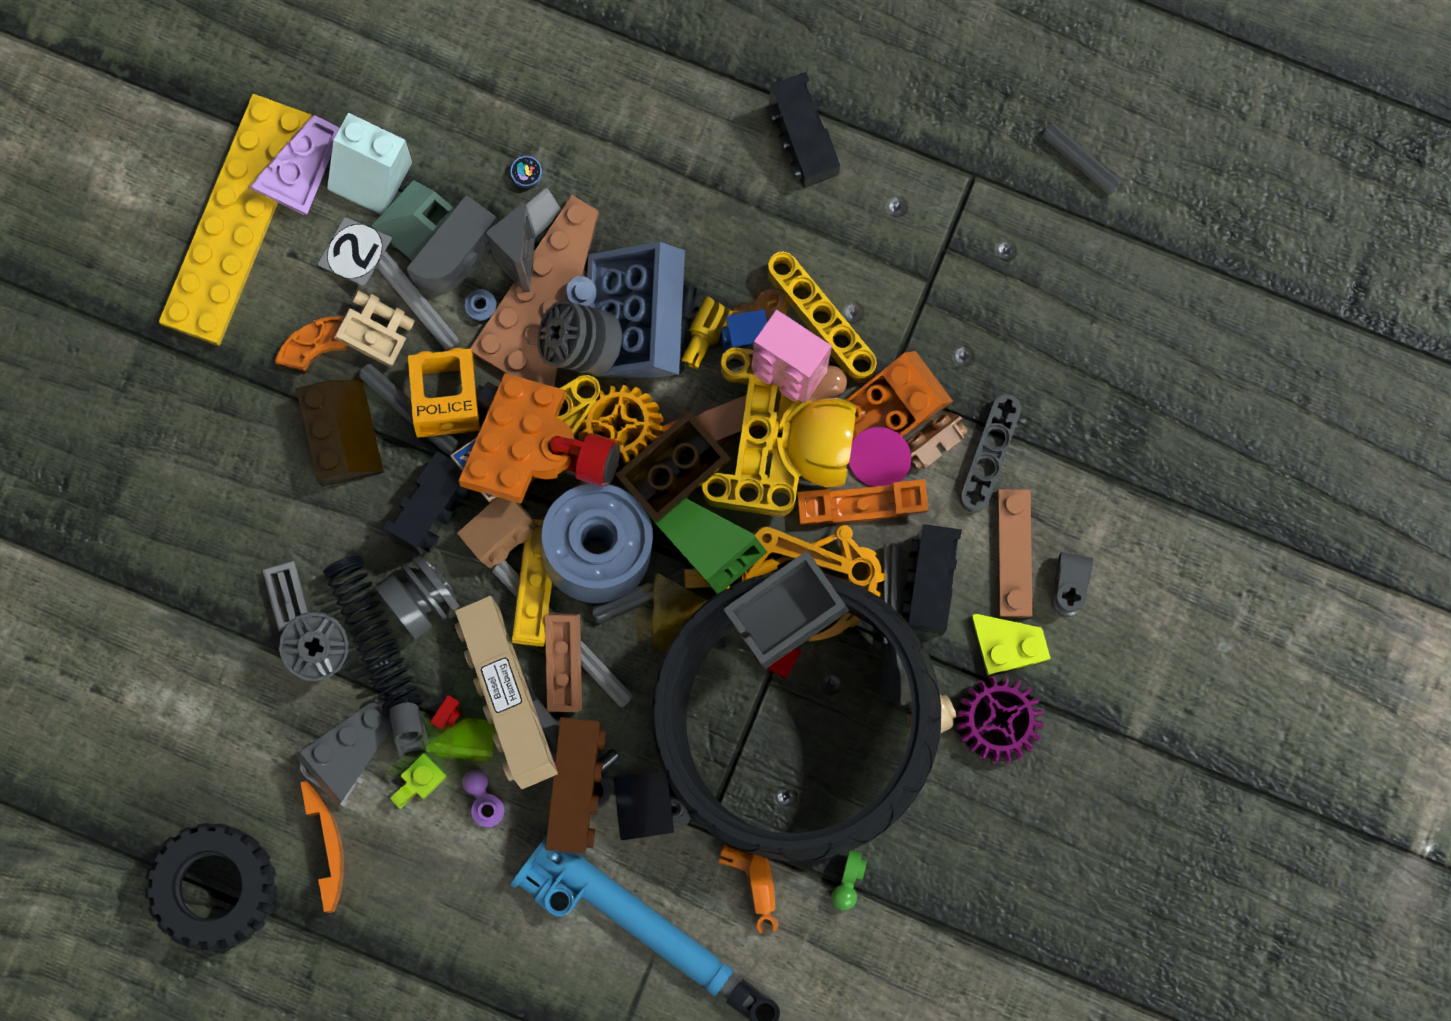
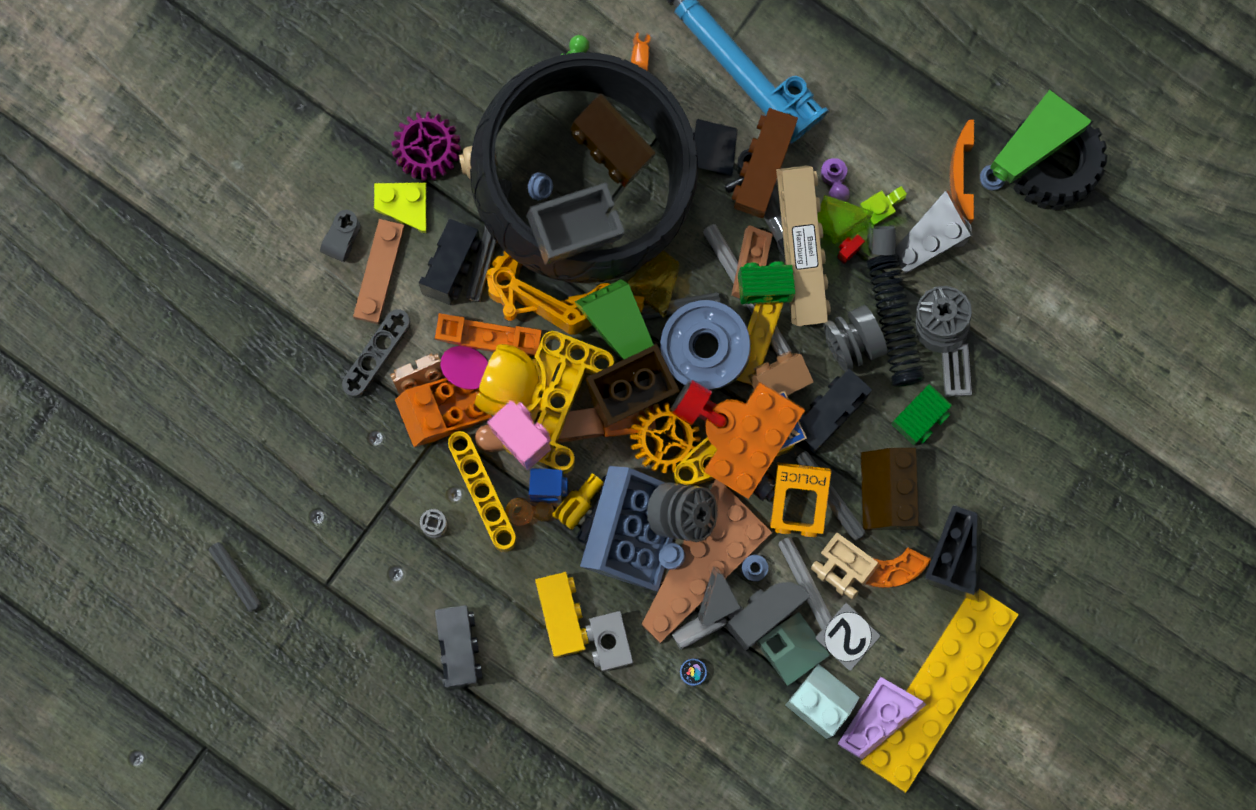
camera: 165 degrees left, 0 degrees up
none -> light grey wheel [420,509,448,538]
none -> sand blue plate [528,173,553,200]
none -> yellow brick [535,572,589,659]
none -> dark brown slope [571,94,656,187]
none -> light grey brick [585,611,633,672]
none -> green brick [738,261,795,305]
none -> green brick [891,384,952,445]
none -> black wedge [925,505,982,602]
none -> sand blue plate [980,165,1005,191]
none -> bright green slope [990,90,1091,183]

